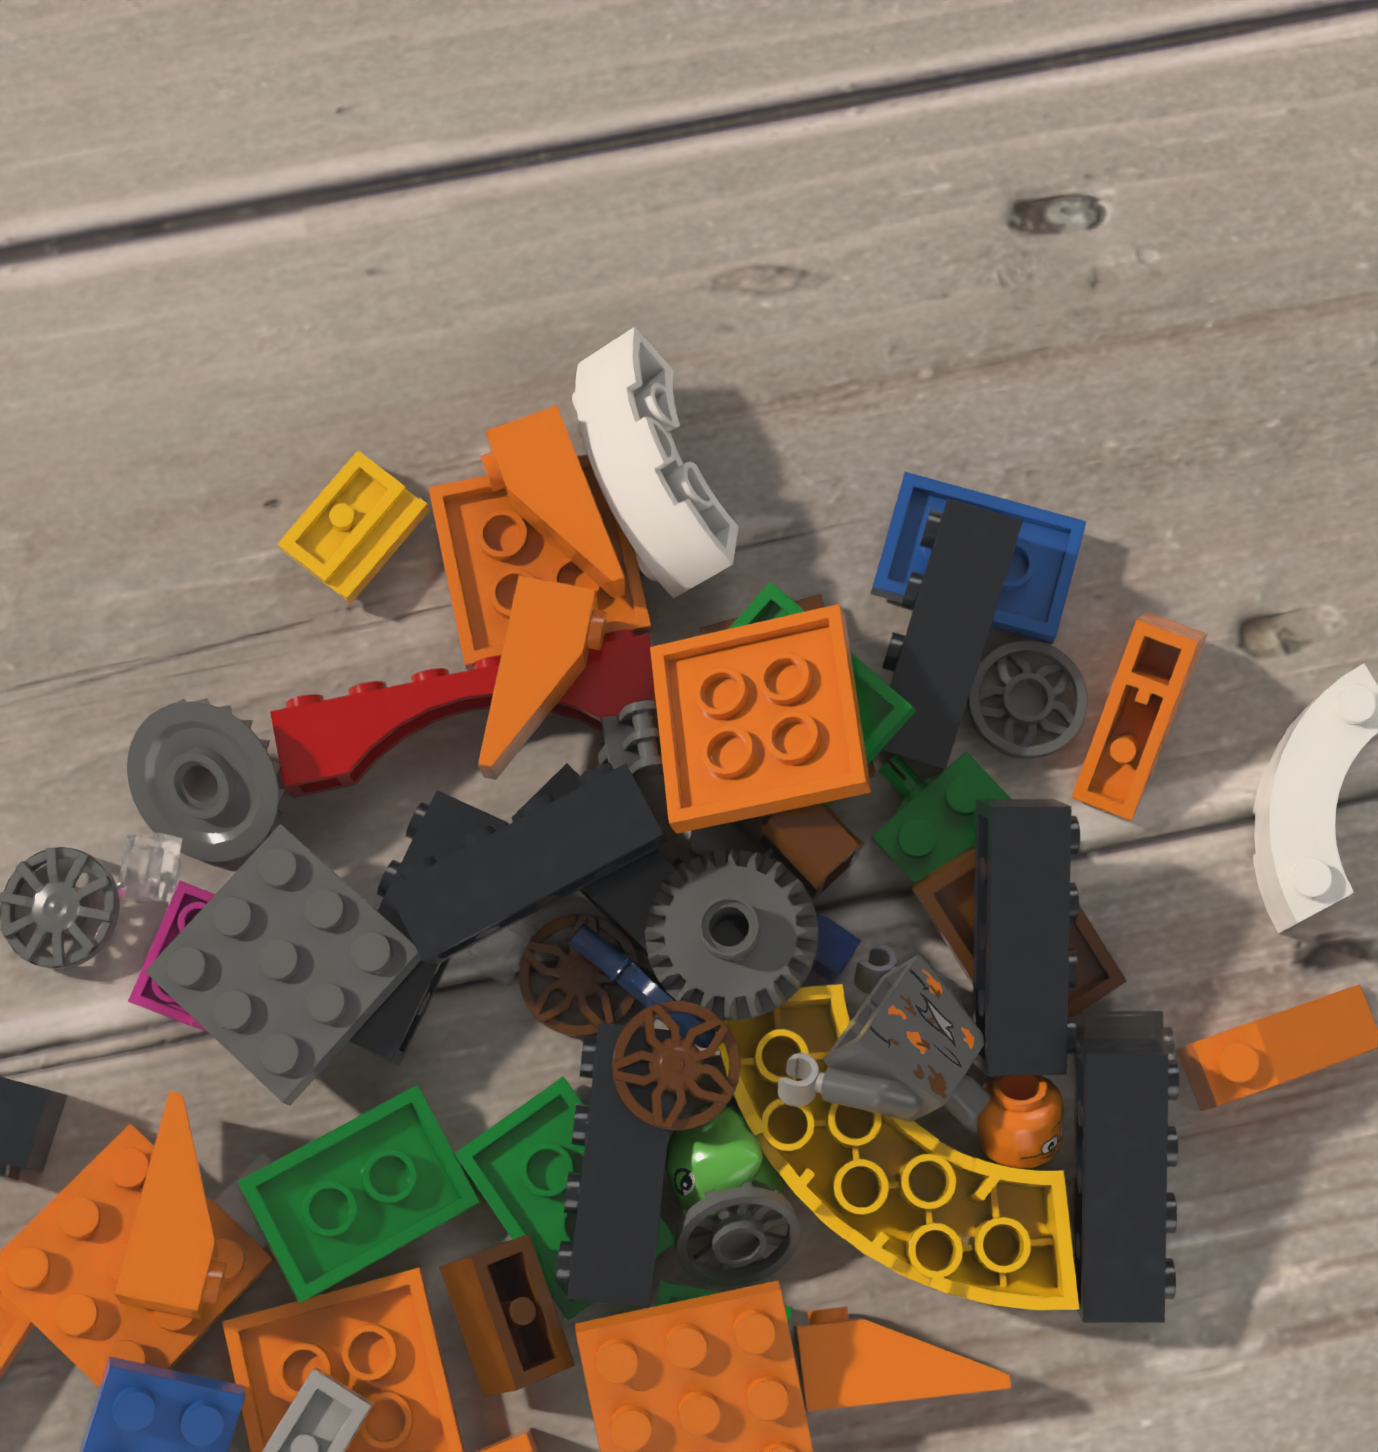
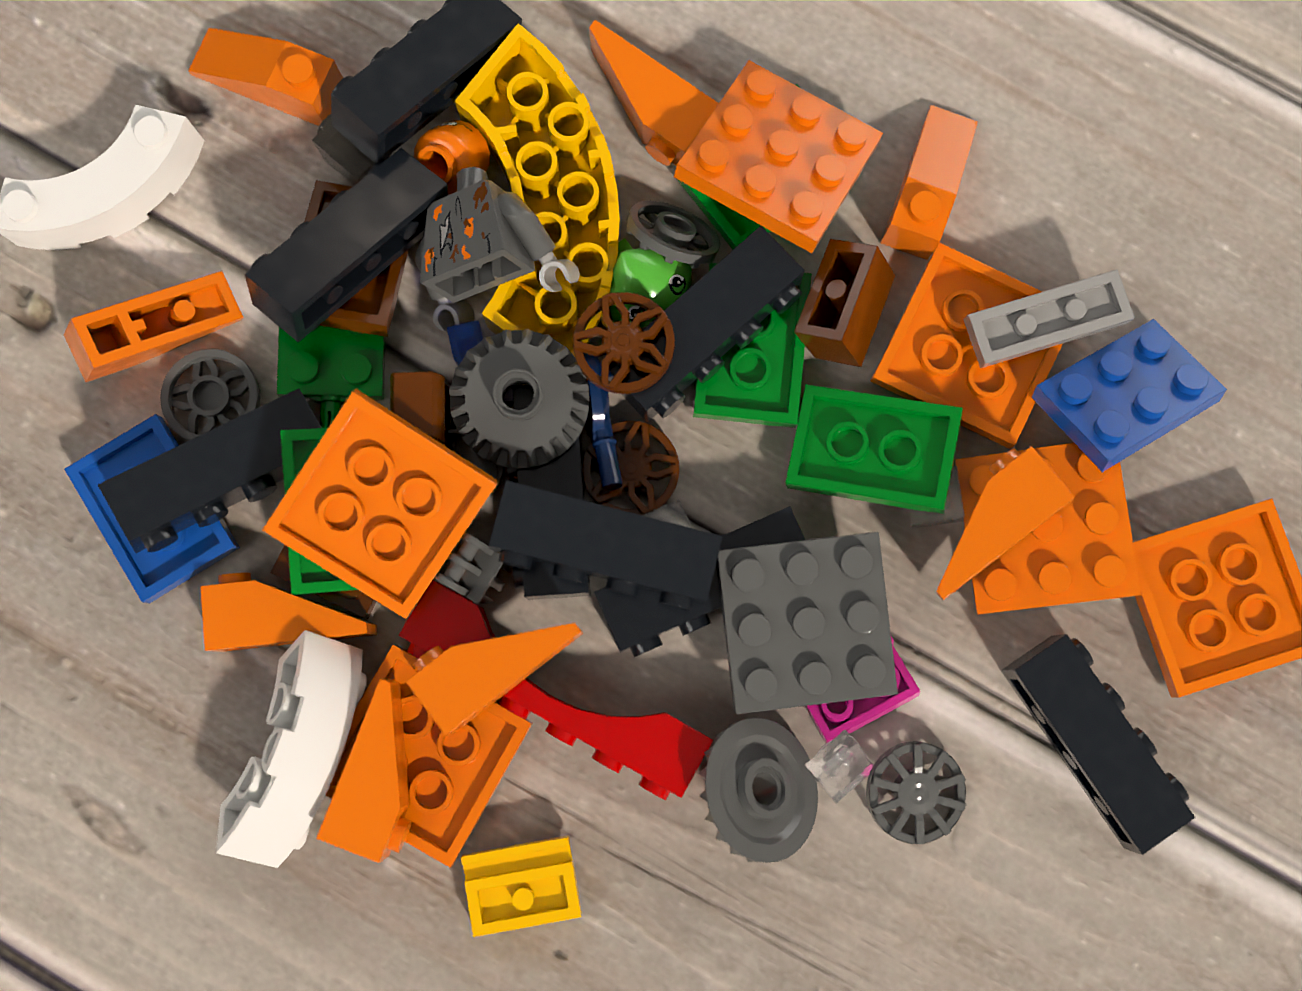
camera: 140 degrees left, 5 degrees up
none -> orange slope [200,573,377,652]

